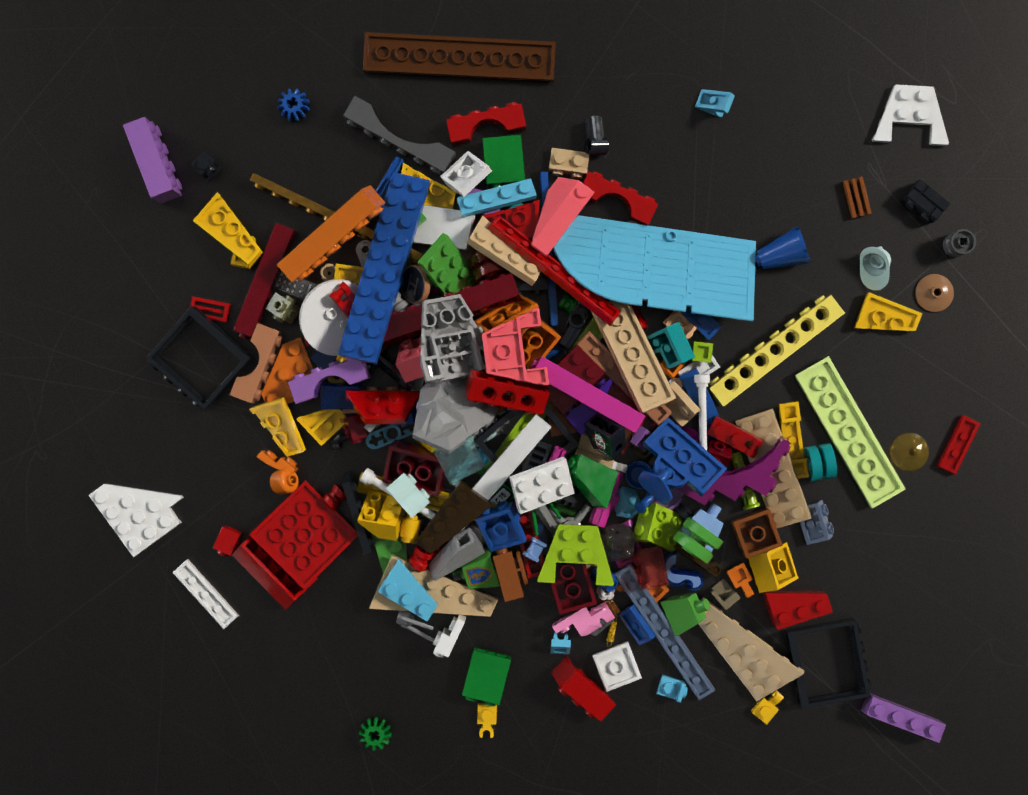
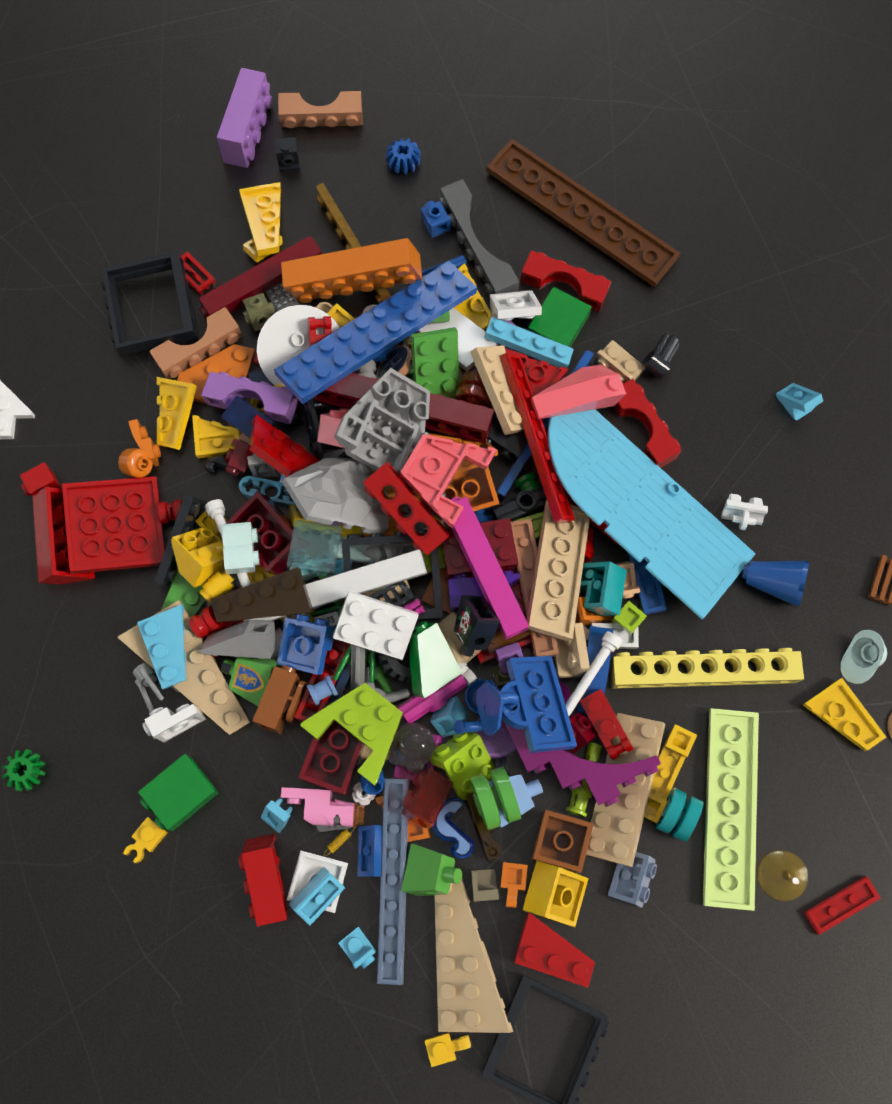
camera: 30 degrees right, 15 degrees down
none -> nougat arch [278,91,363,128]
none -> medium azure slope [289,867,345,925]
none -> blue brick [421,201,451,238]
none -> white hips [721,494,768,530]

